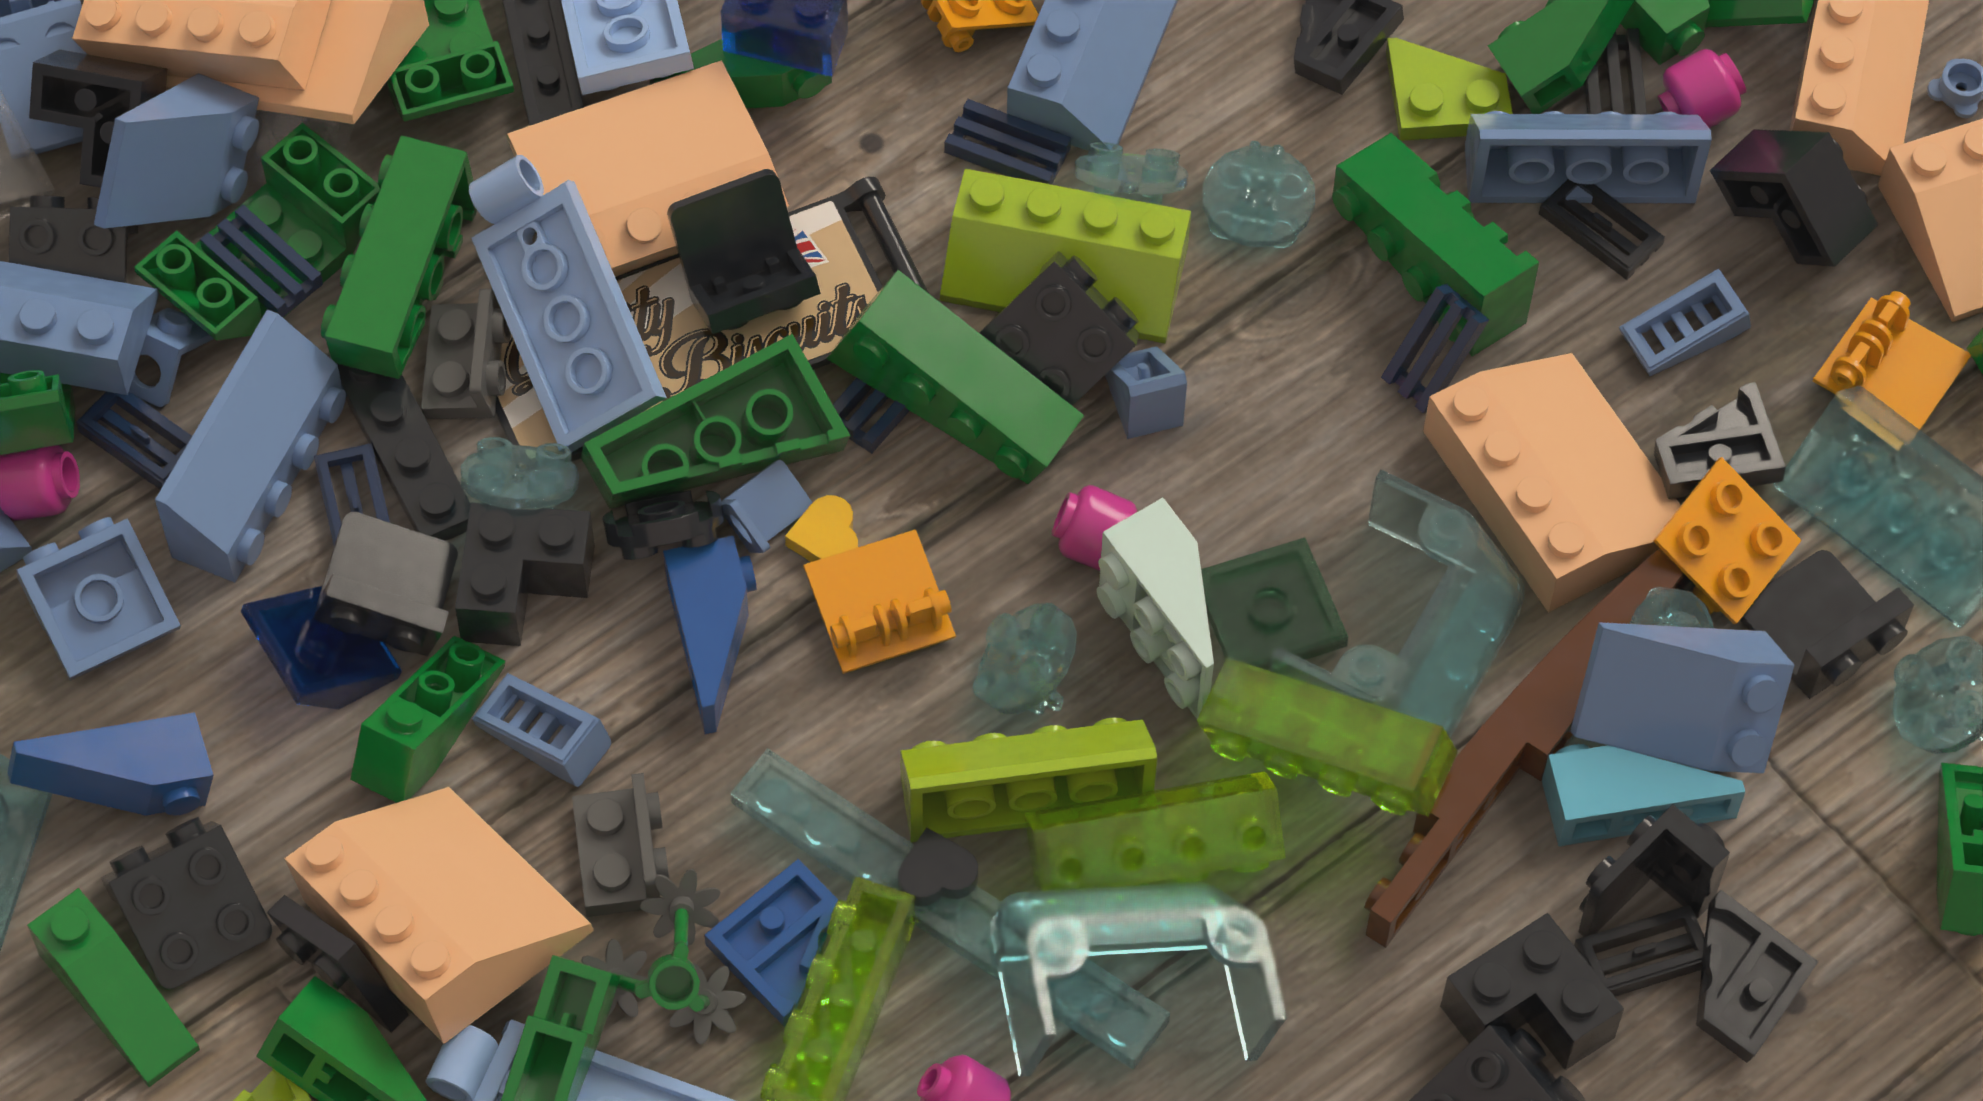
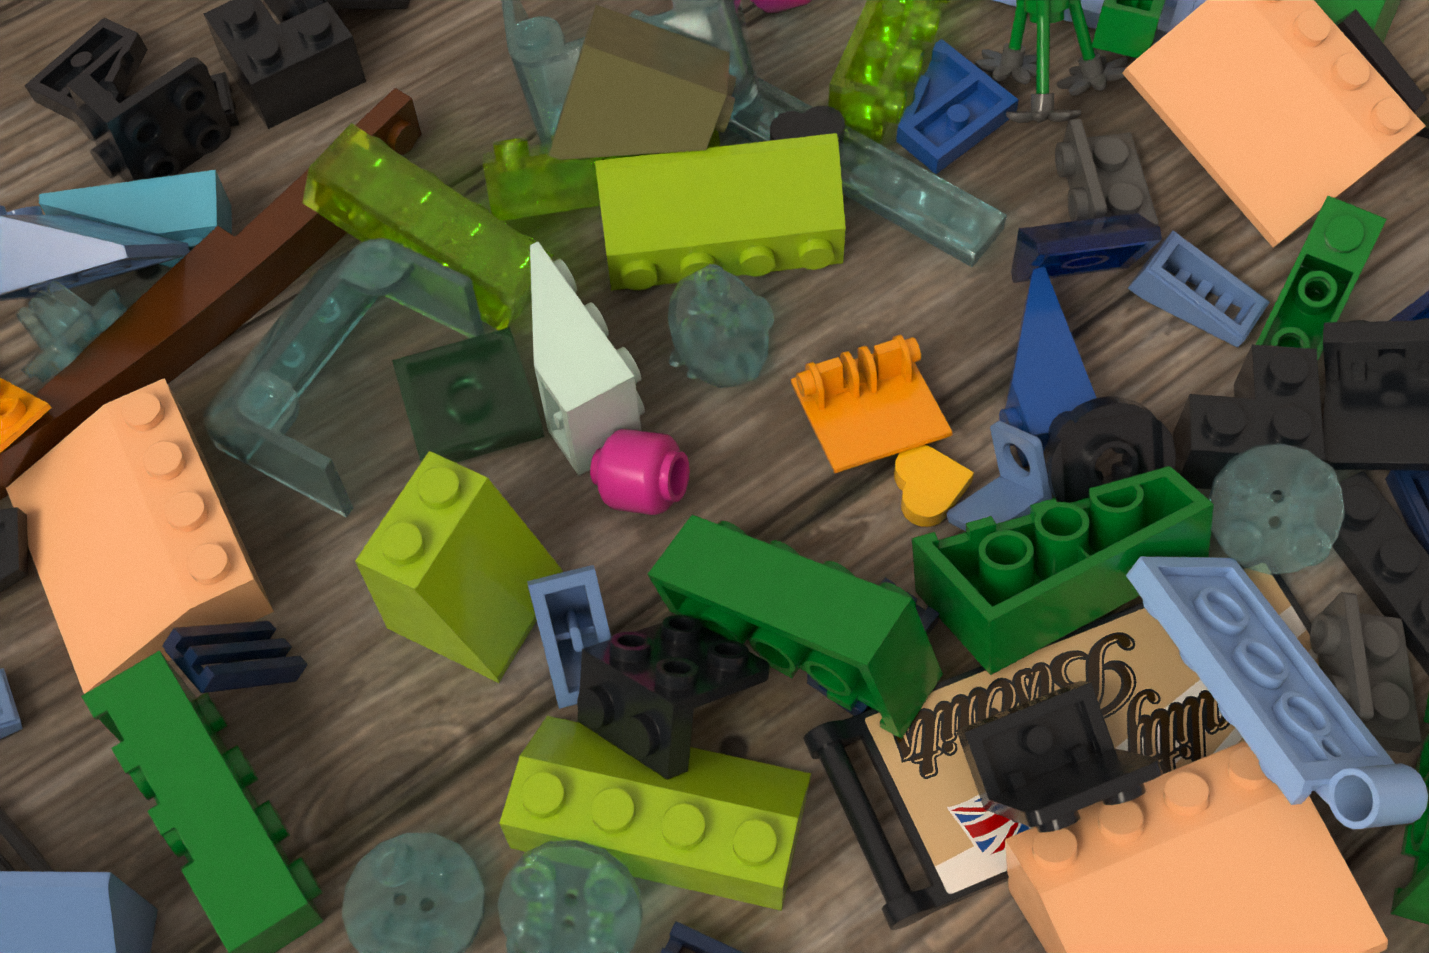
camera: 175 degrees left, 0 degrees up
none -> lime slope [355,451,563,683]
none -> olive slope [549,5,736,160]
none -> clear blue slope [1011,213,1162,283]

